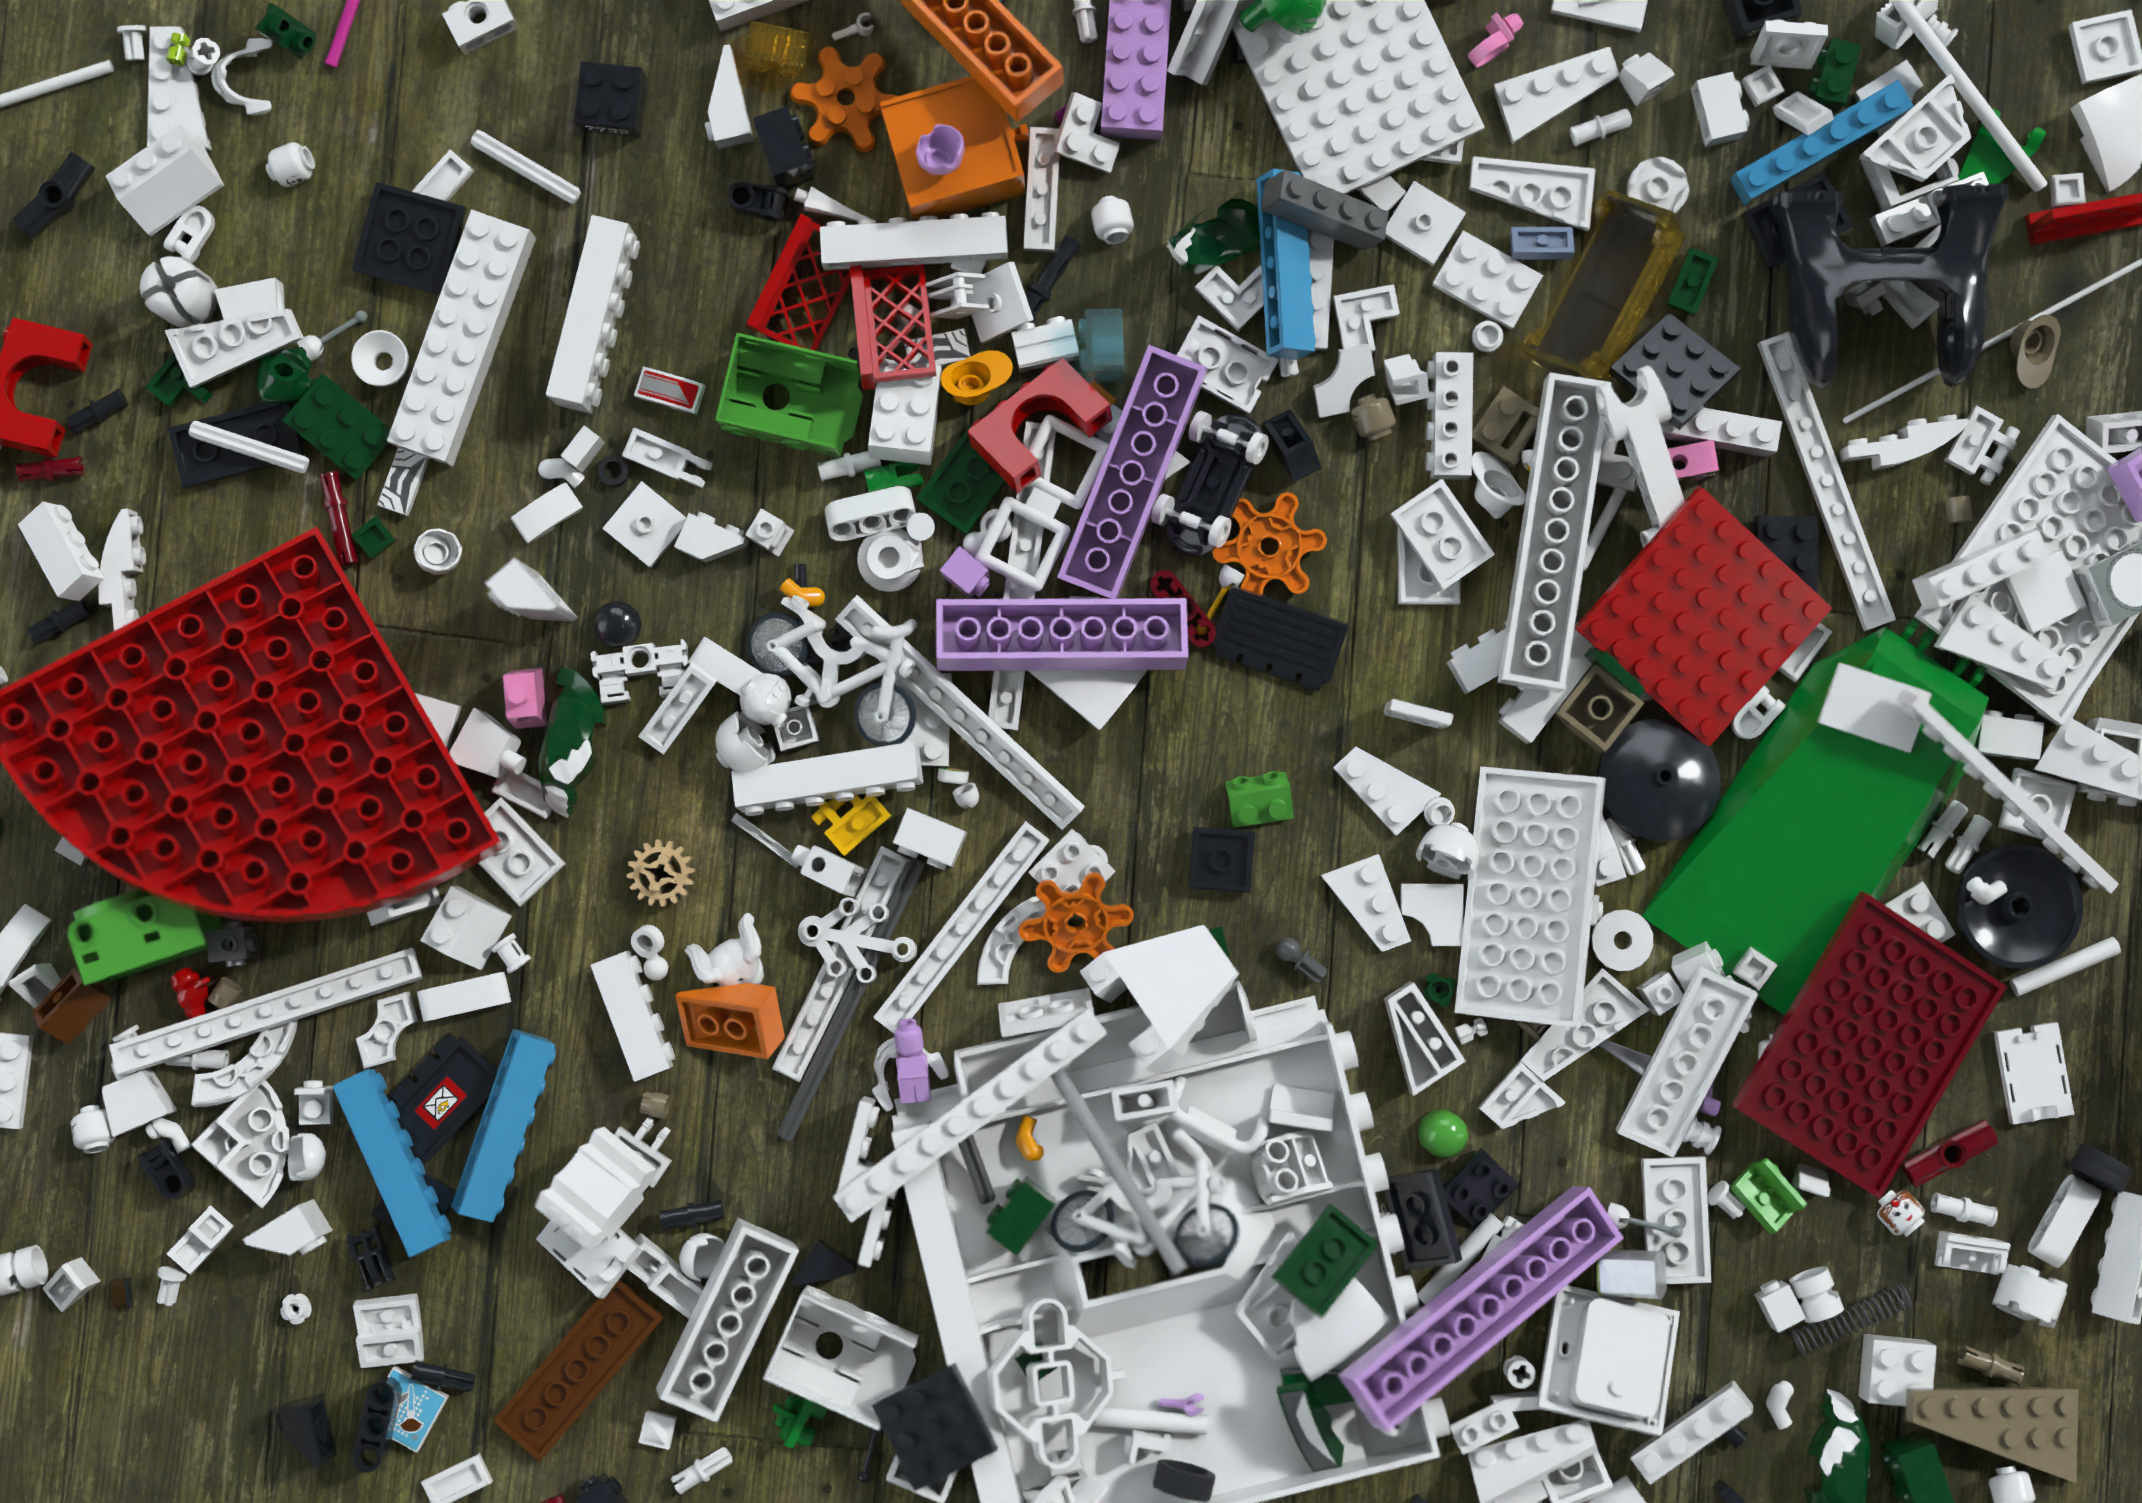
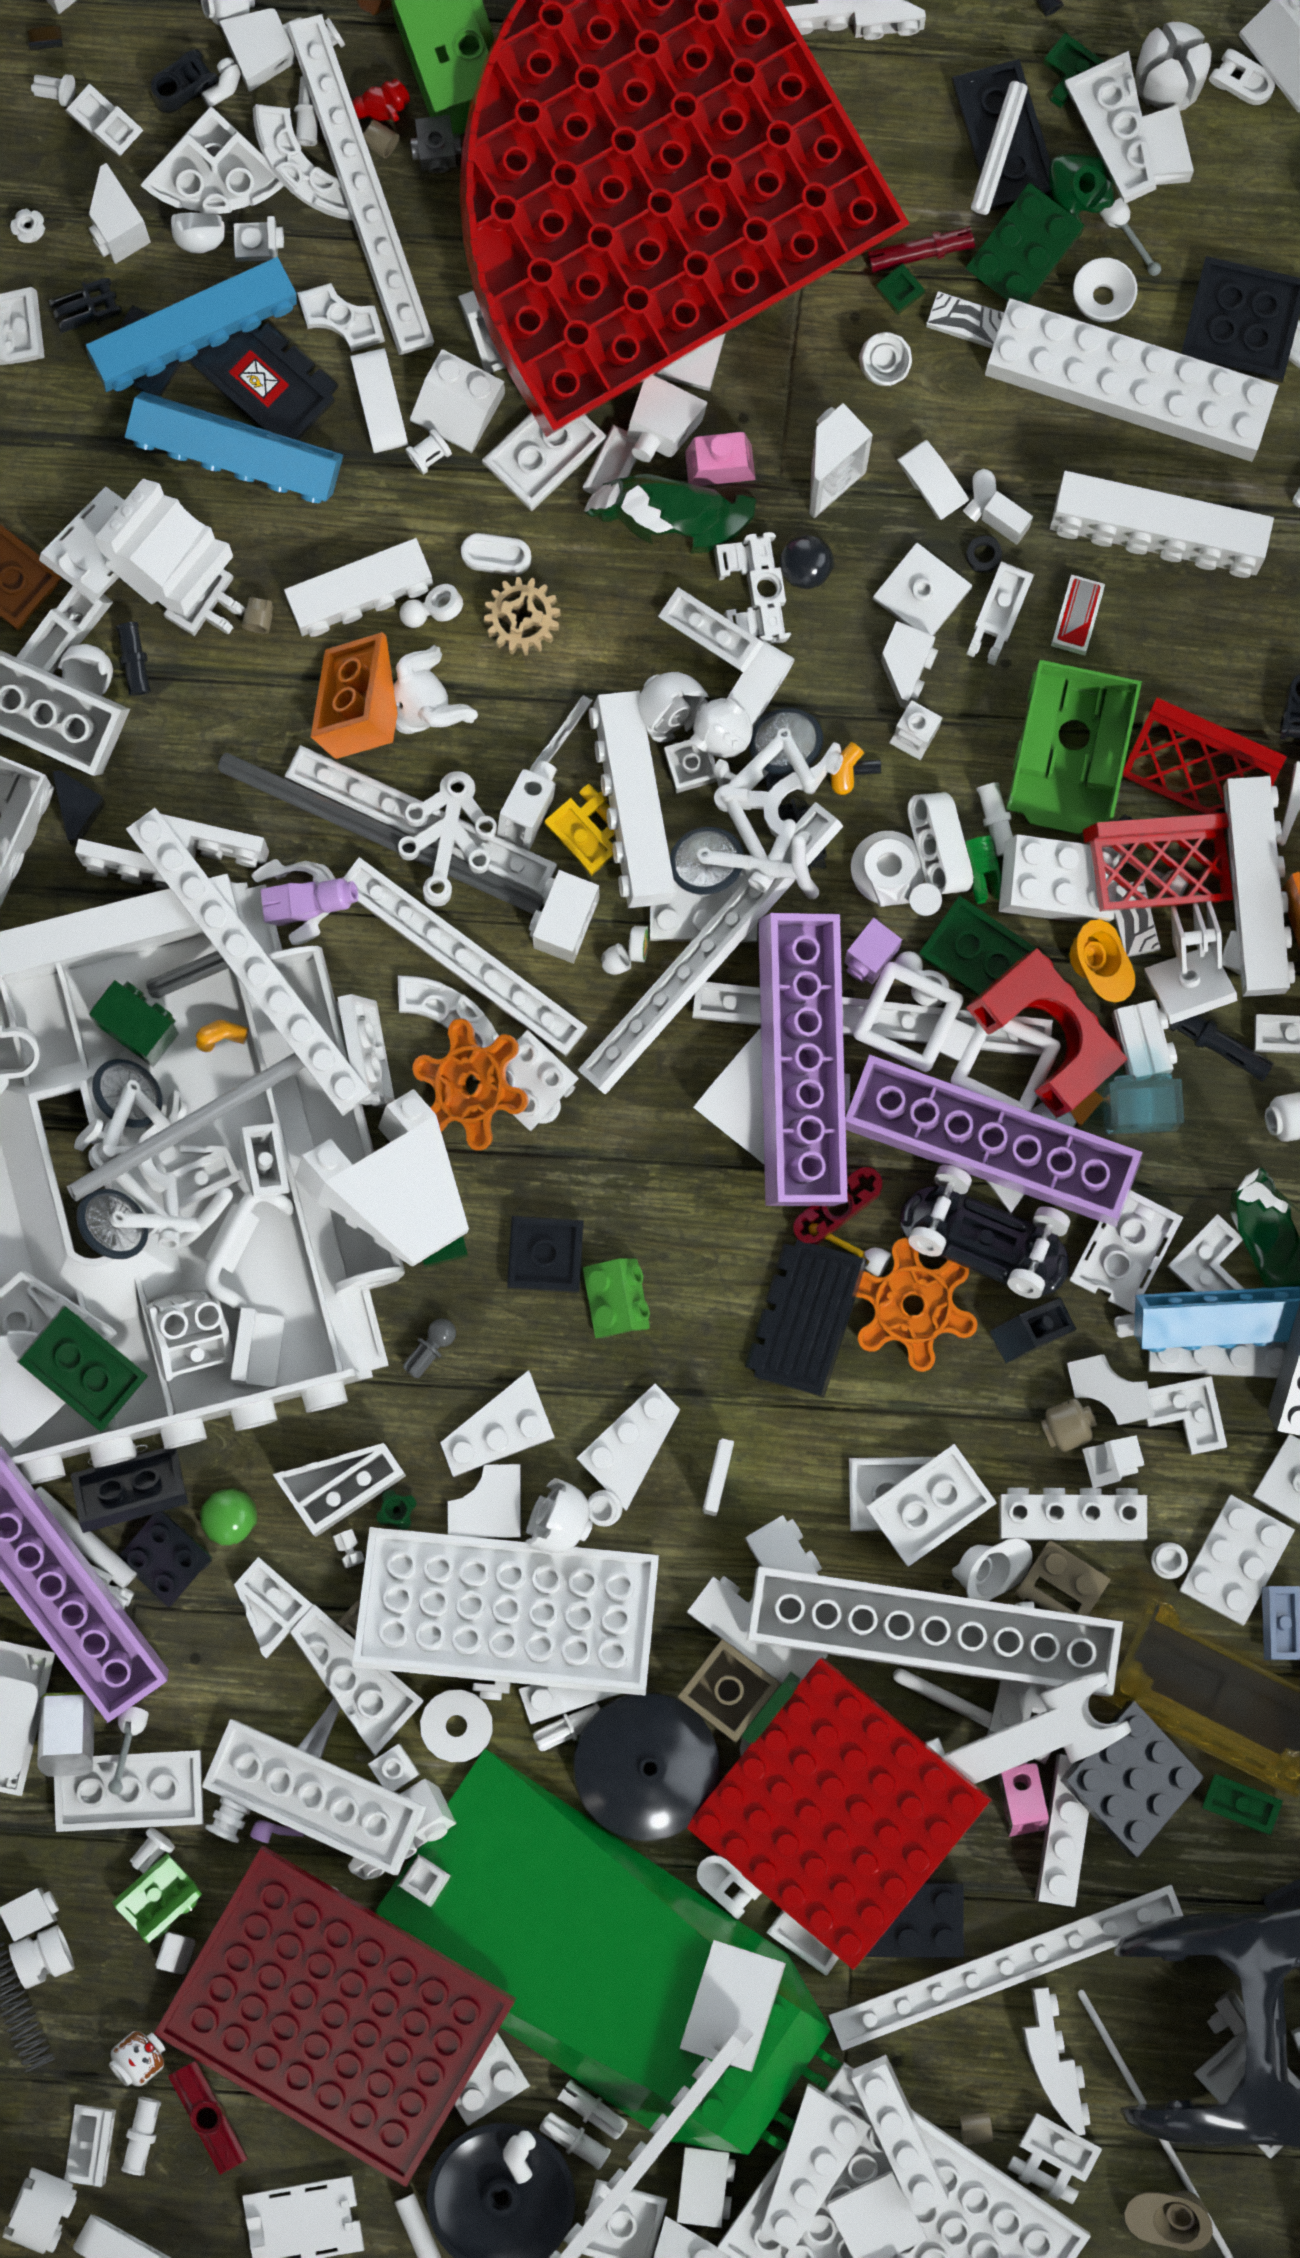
camera: 90 degrees right, 5 degrees down
none -> white tile [461,533,531,576]

